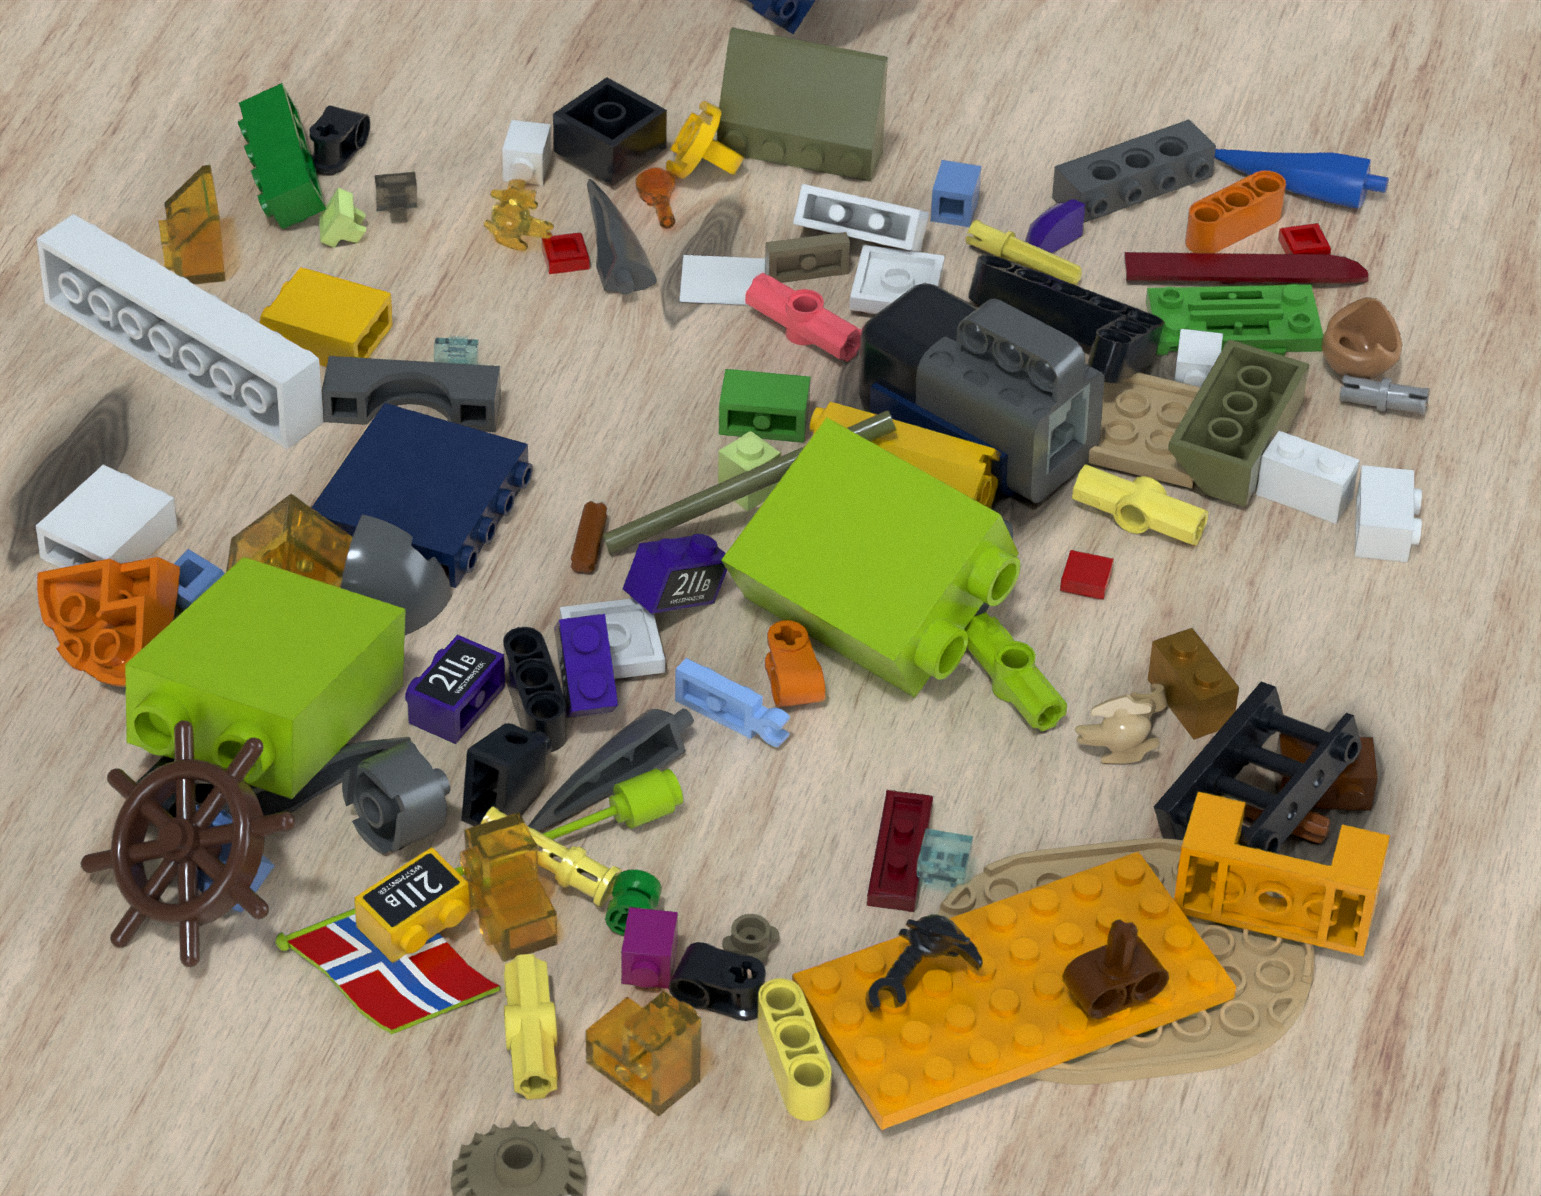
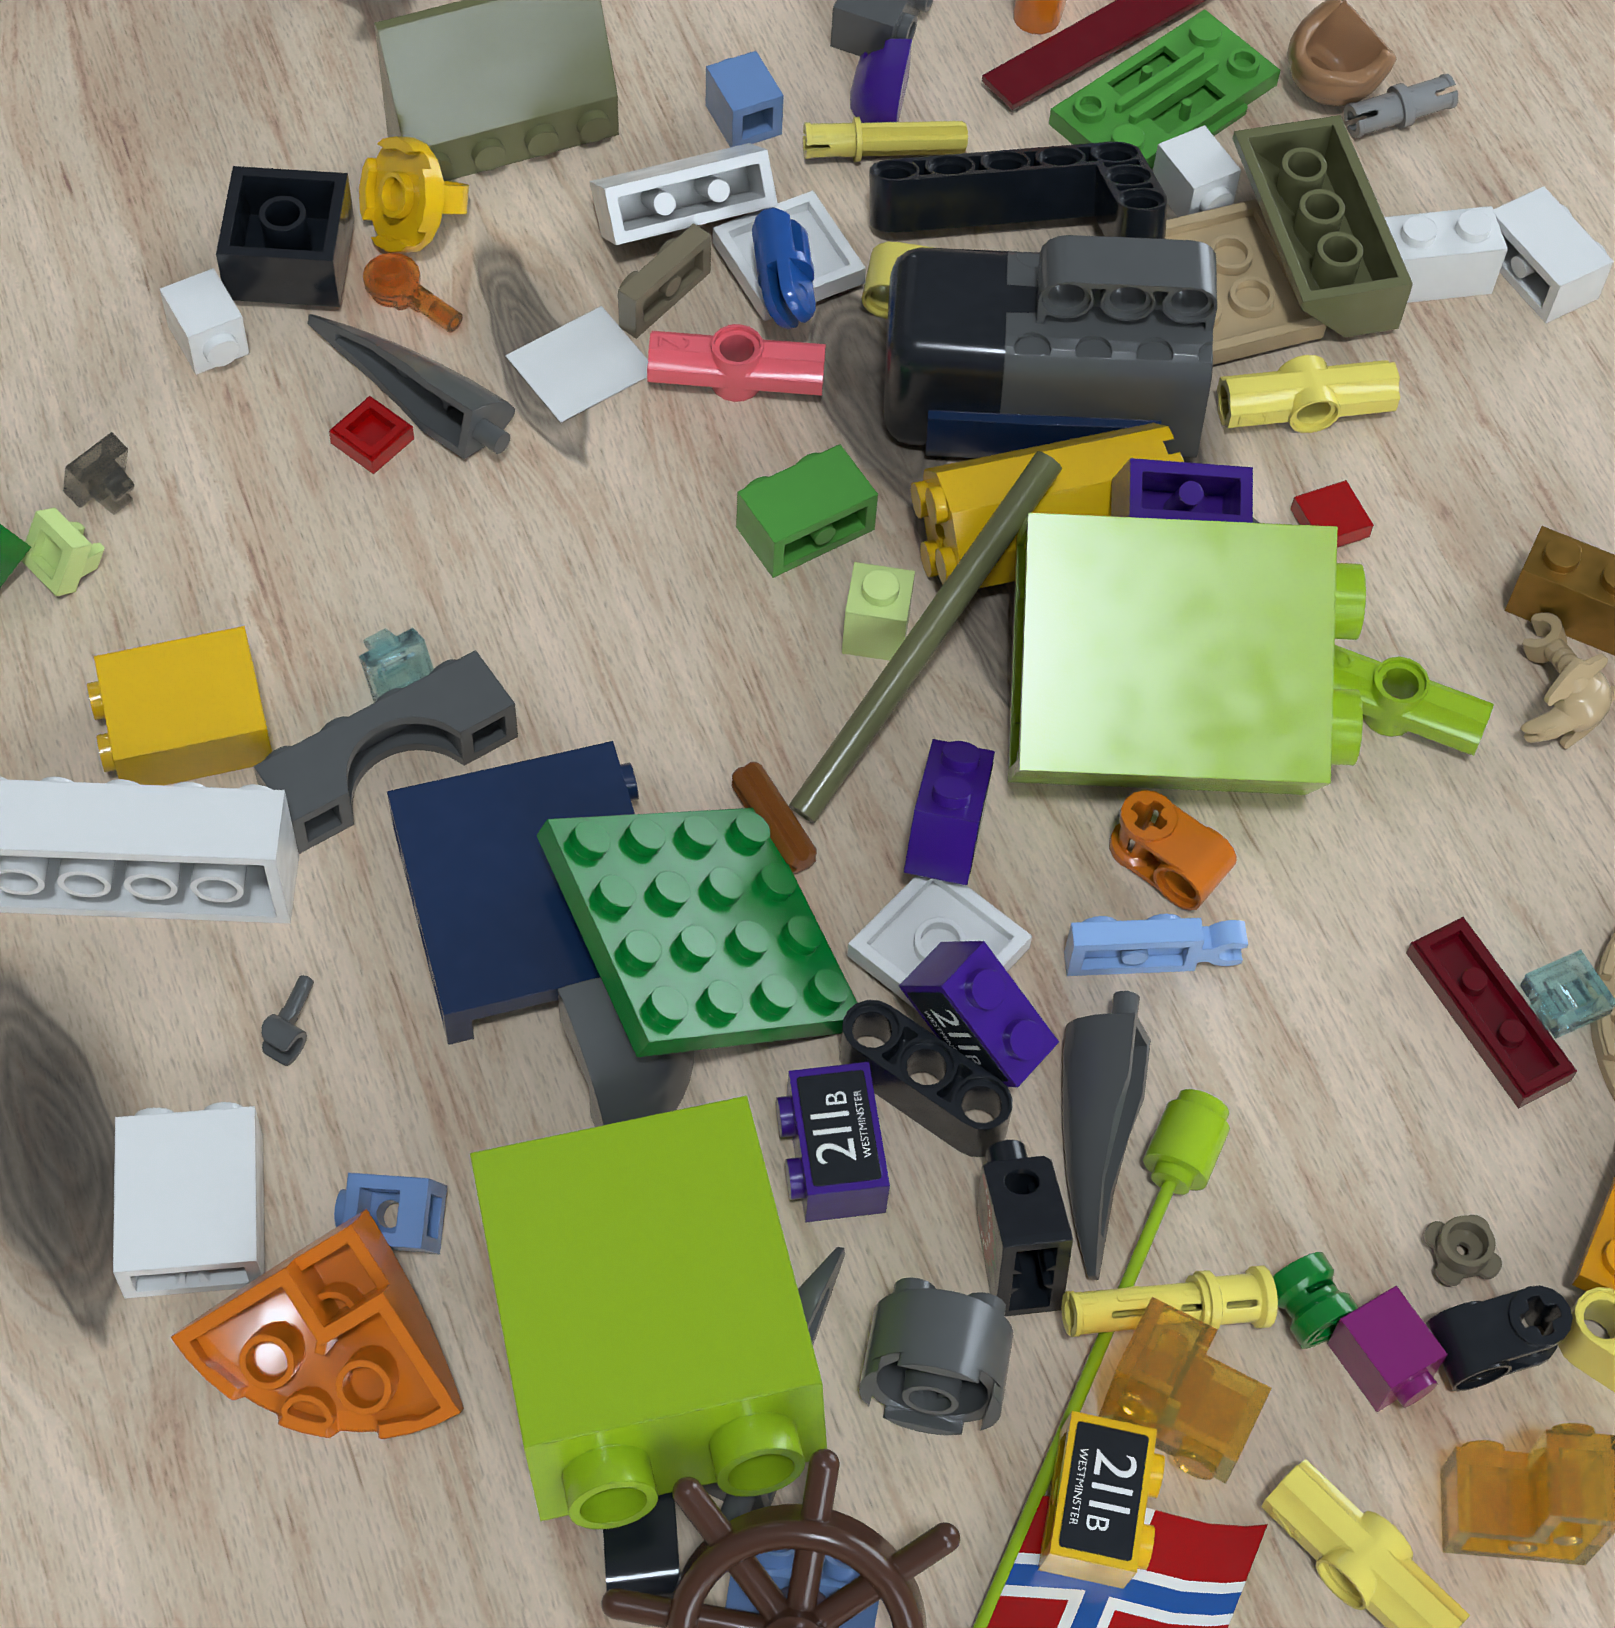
camera: 40 degrees left, 15 degrees up
clear yellow brick [226,494,353,588] -> none
clear yellow piece [483,179,554,251] -> none
none -> dark grey hand [261,975,314,1066]
none -> green plate [536,808,858,1057]
none -> blue arm [752,208,816,329]
none -> dark purple brick [1111,458,1253,523]

